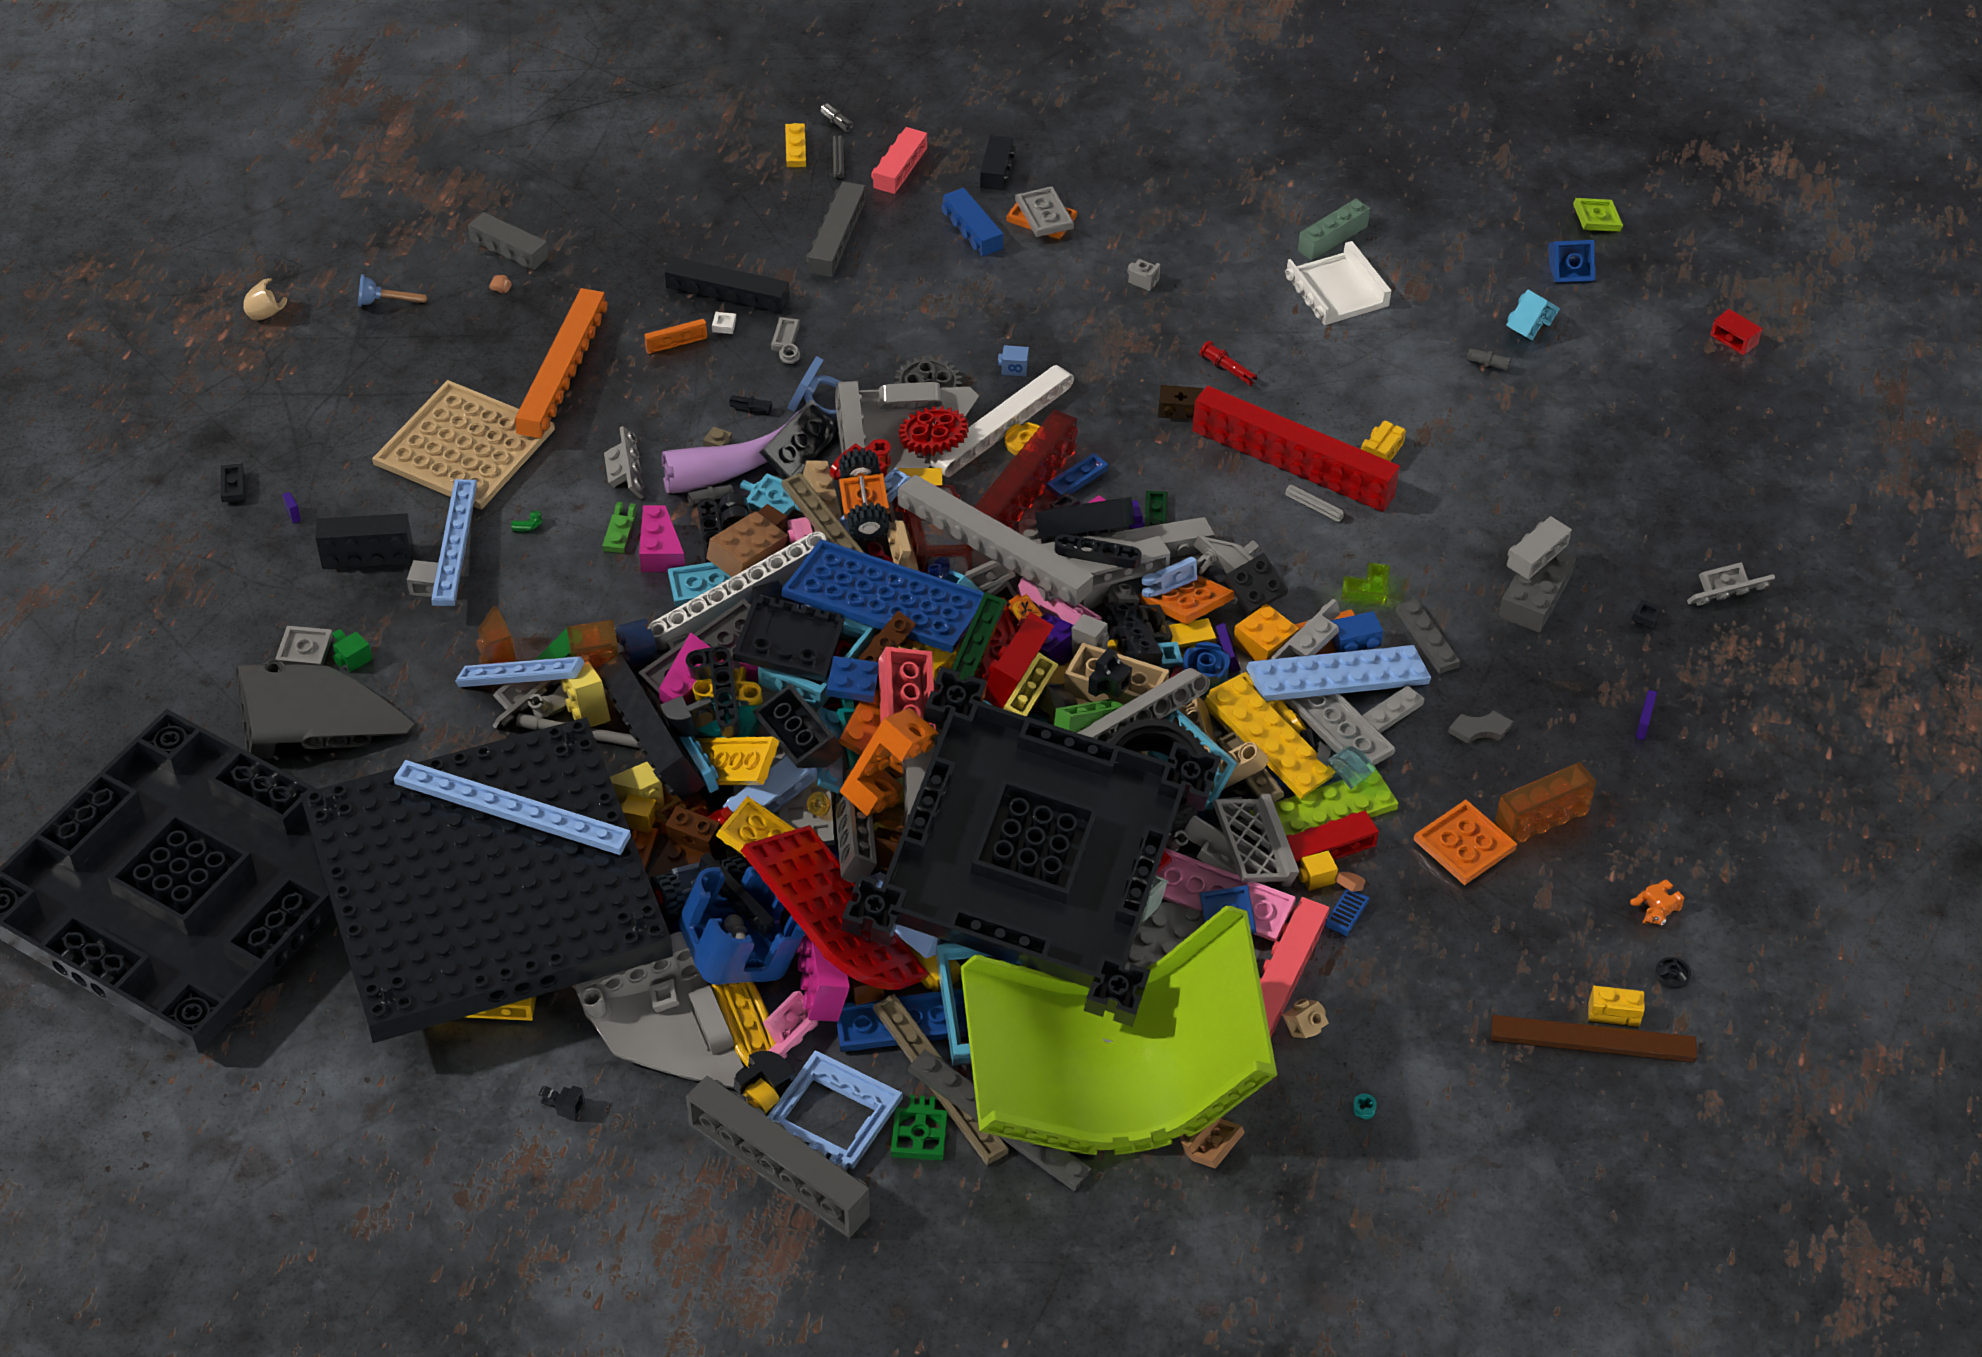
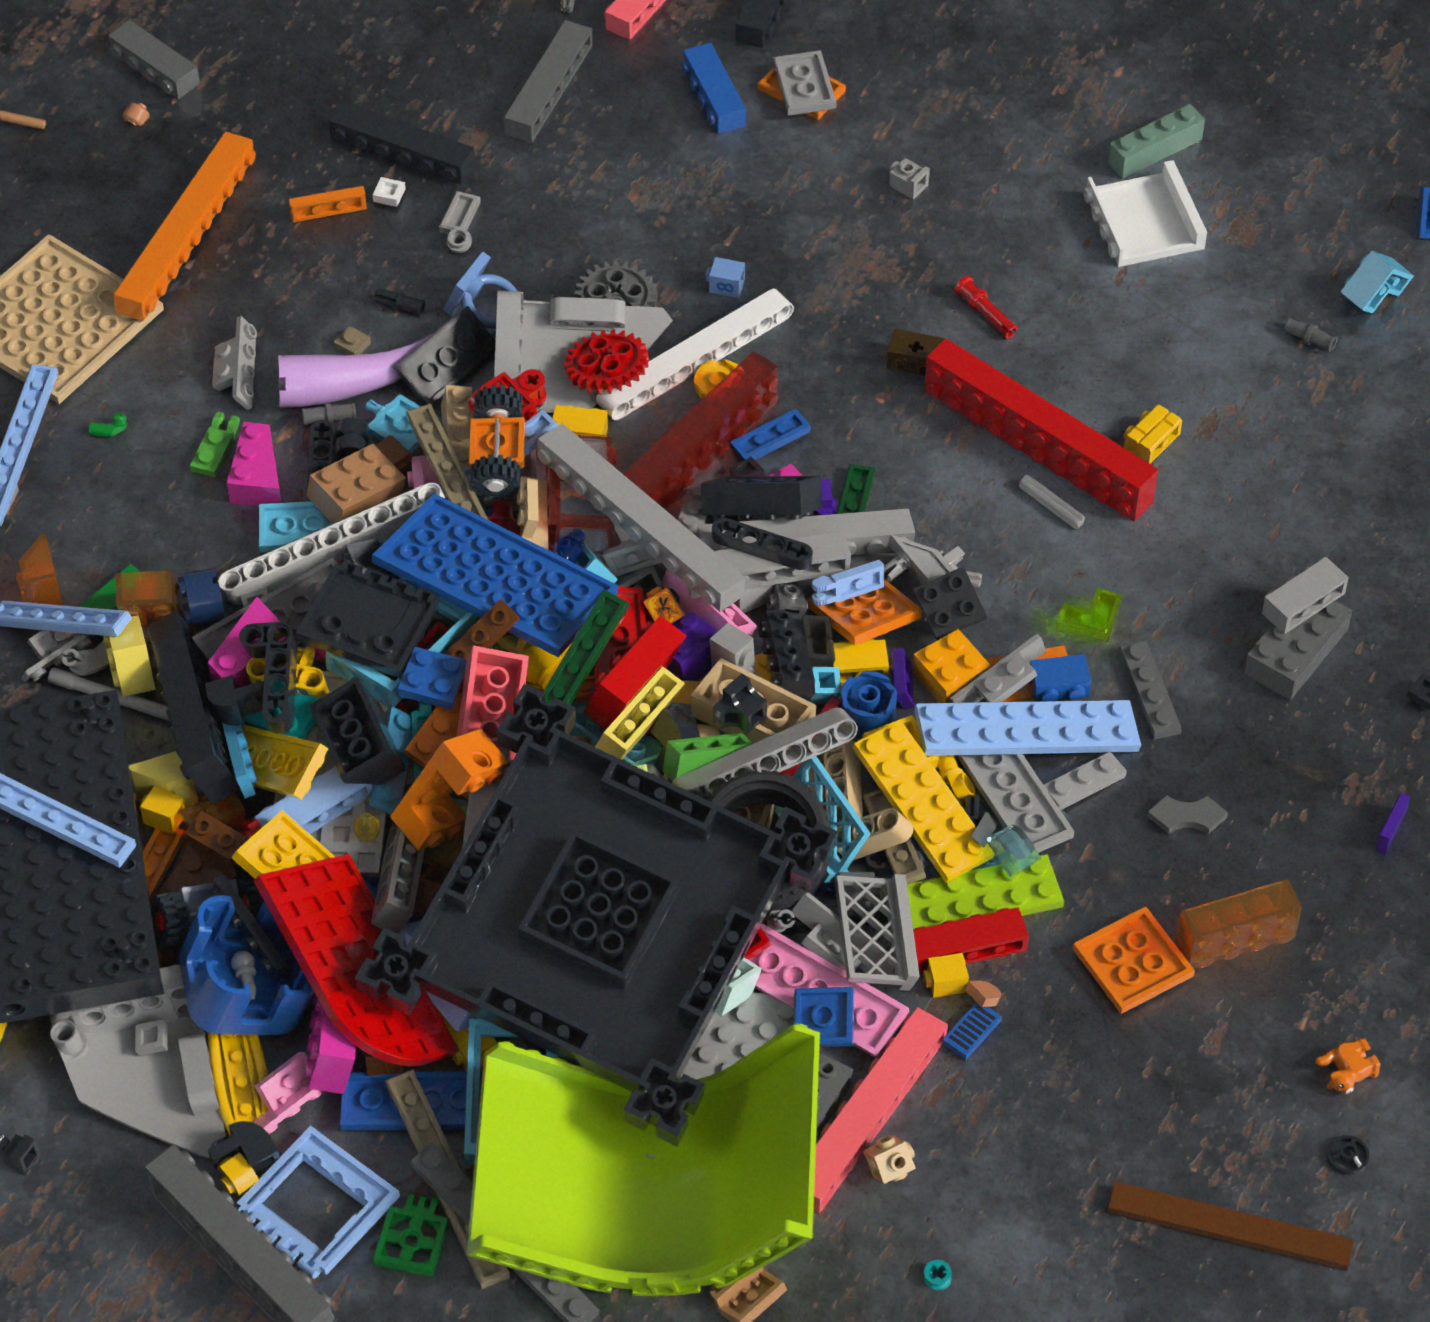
camera: 10 degrees right, 5 degrees up
yellow brick [1588,985,1645,1027] -> none

